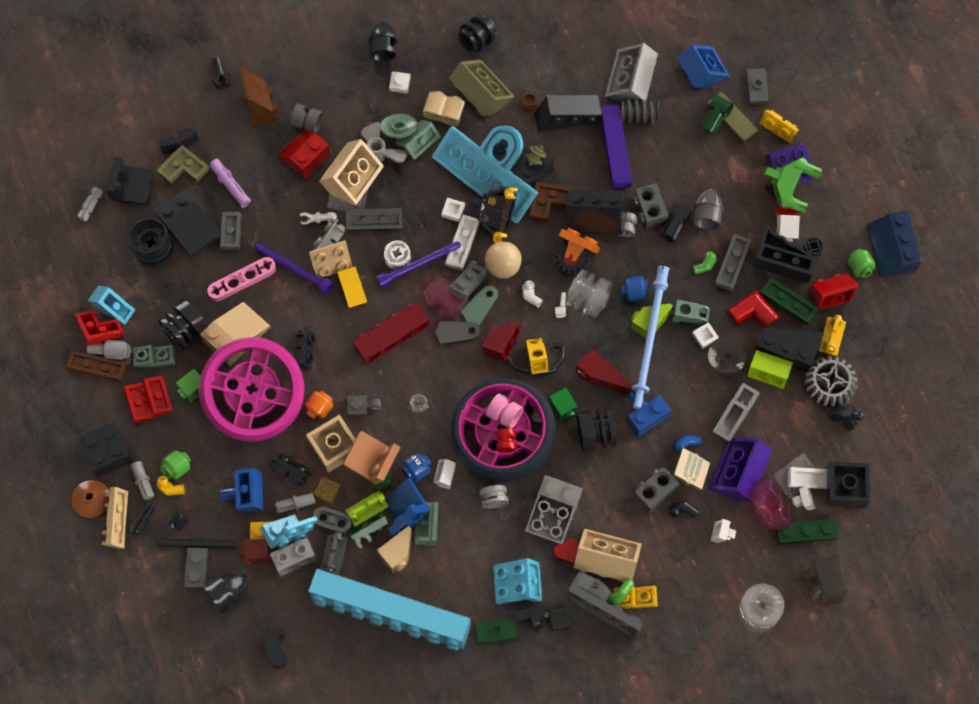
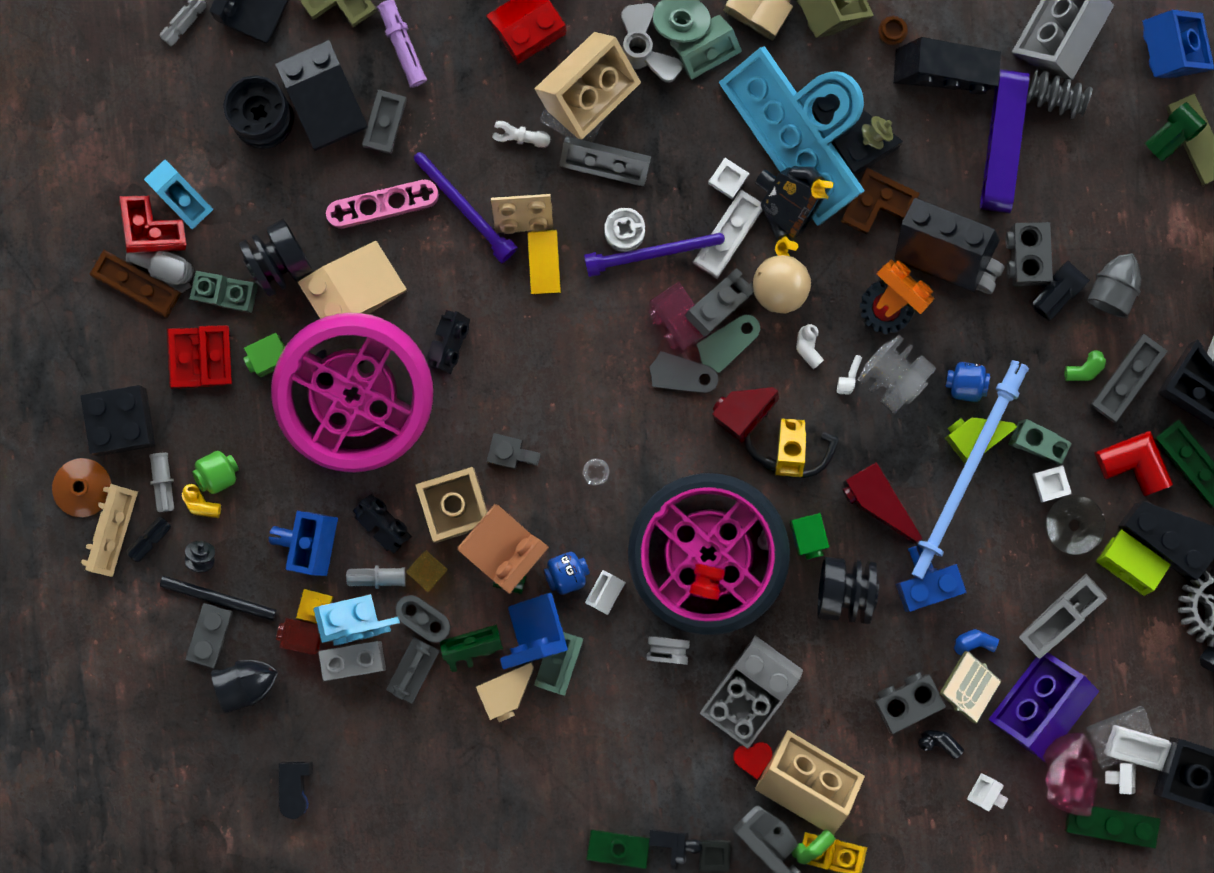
camera: 15 degrees right, 15 degrees up
orange head [305,390,333,420] -> none
medium azure brick [309,569,471,651] -> none
light grey hinge [313,219,345,250] -> none
lime hinge [345,491,389,527] -> none
dark red brick [353,302,430,366] -> none
bright pink wheel [486,394,523,429] -> none
medium azure bracket [493,558,542,605] -> none

